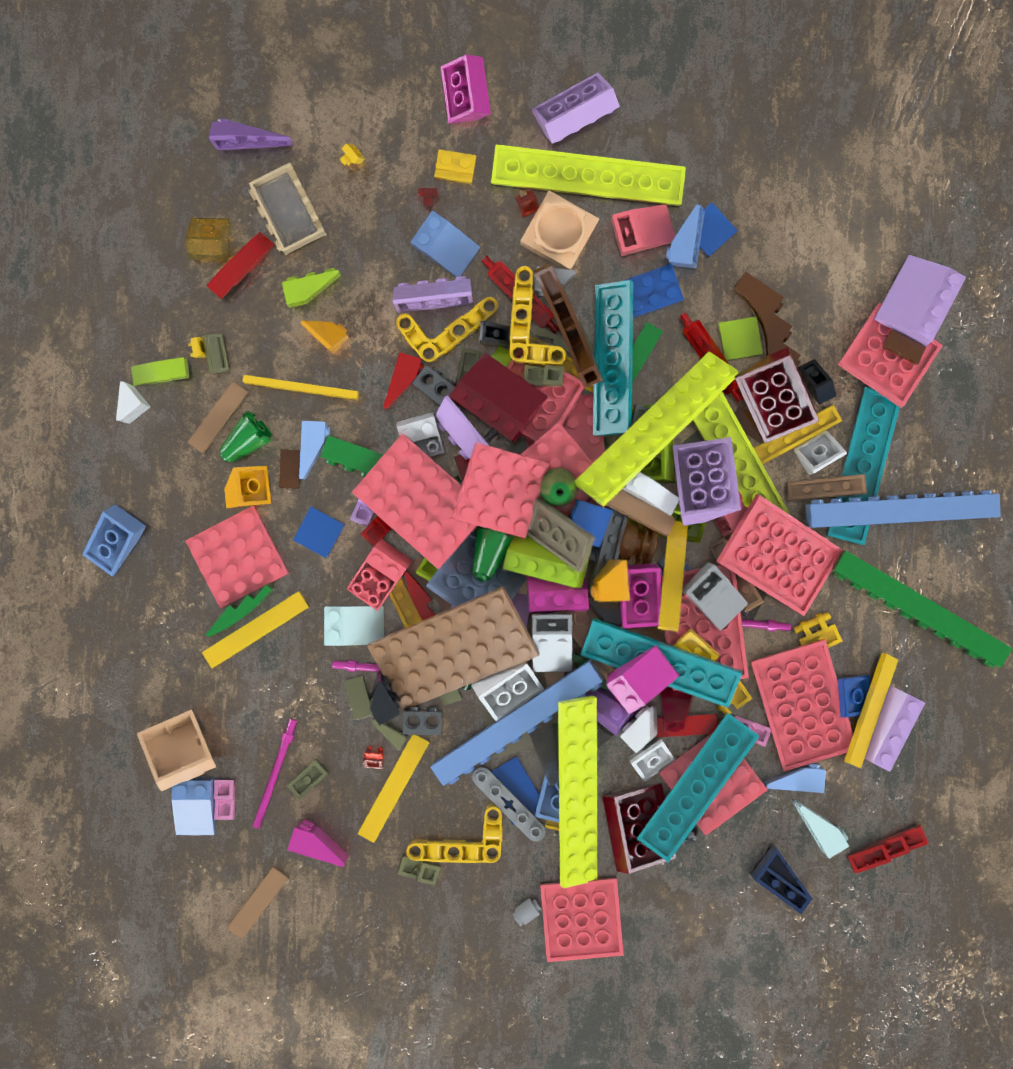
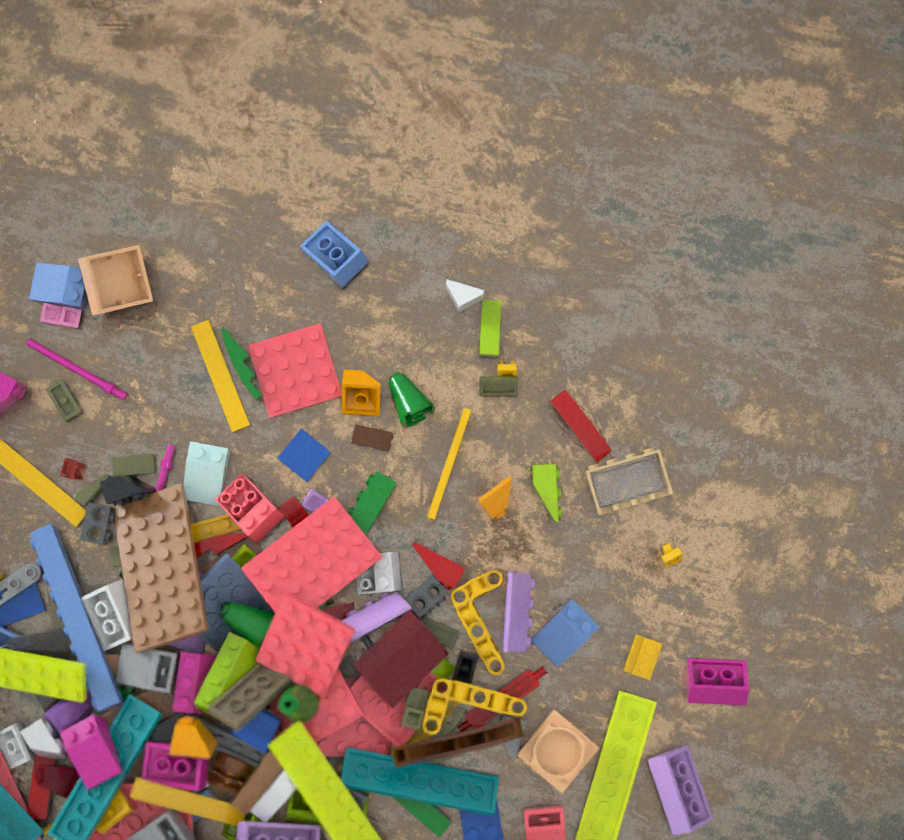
camera: 105 degrees right, 5 degrees down
clear yellow slope [185,218,230,260] -> none
medium nougat tile [188,381,249,454] -> none
medium lavender wedge [209,119,293,150] -> none
light blue slope [299,421,330,479] -> none
clear red tile [418,188,438,206] -> none
clear red tile [516,190,539,217] -> none

